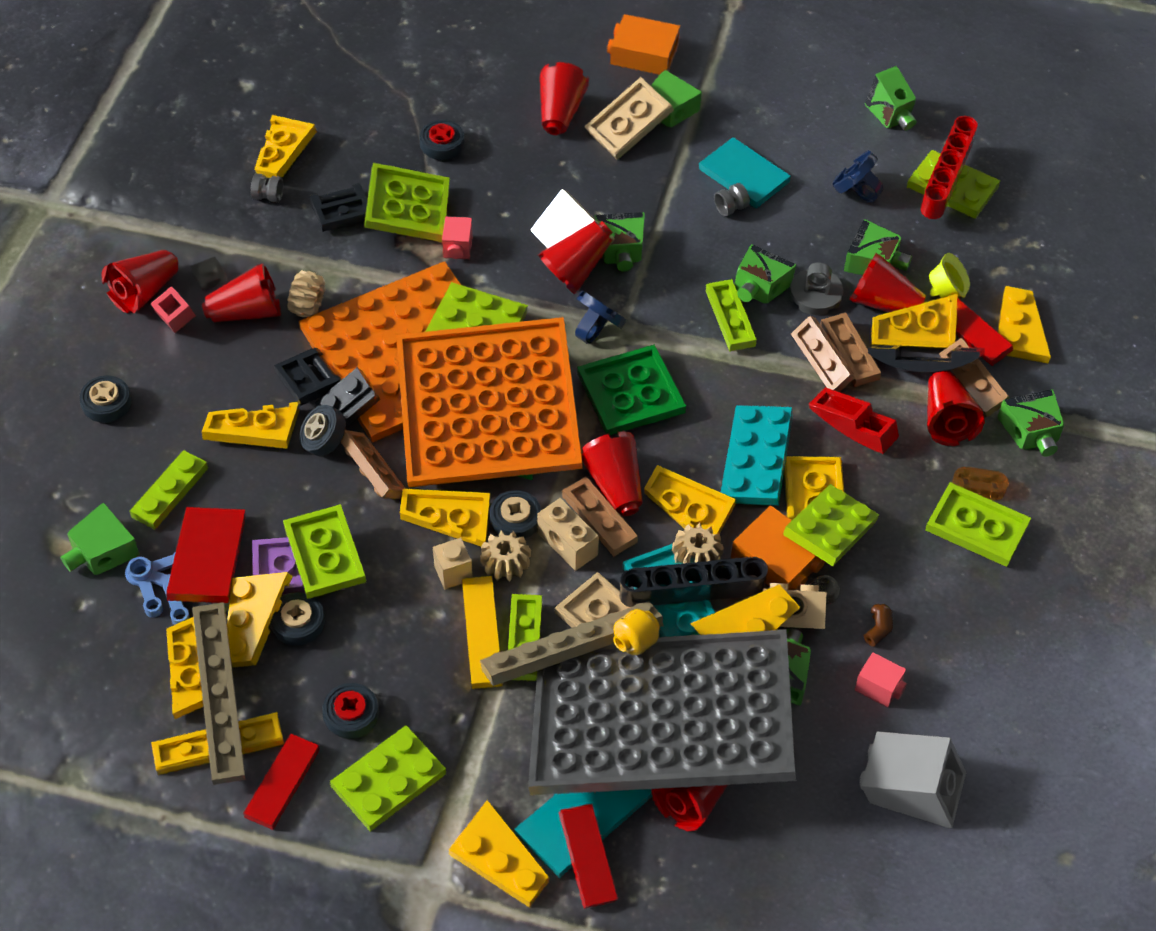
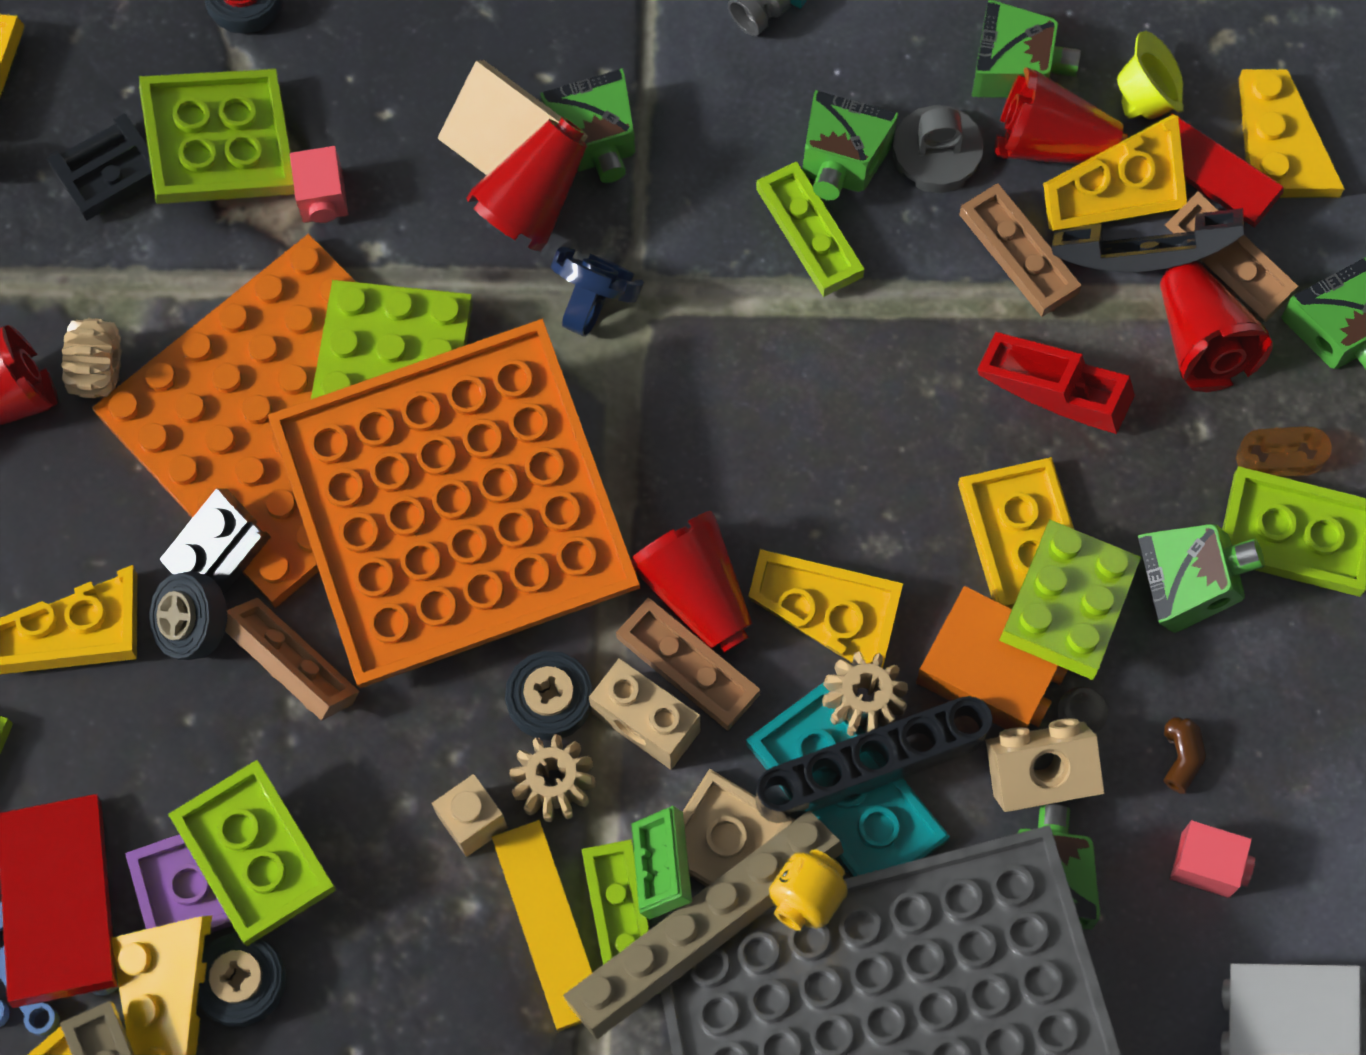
camera: 10 degrees left, 15 degrees up
black plate [274,348,342,406] -> none
yellow wing [400,489,490,547] -> none
green plate [577,344,686,435] -> none
yellow wing [690,584,800,635] -> none
teal plate [721,405,793,505] -> none
plate [791,316,856,392] -> none
none -> bright green plate [631,806,692,920]
none -> bright green torso [1138,524,1265,633]

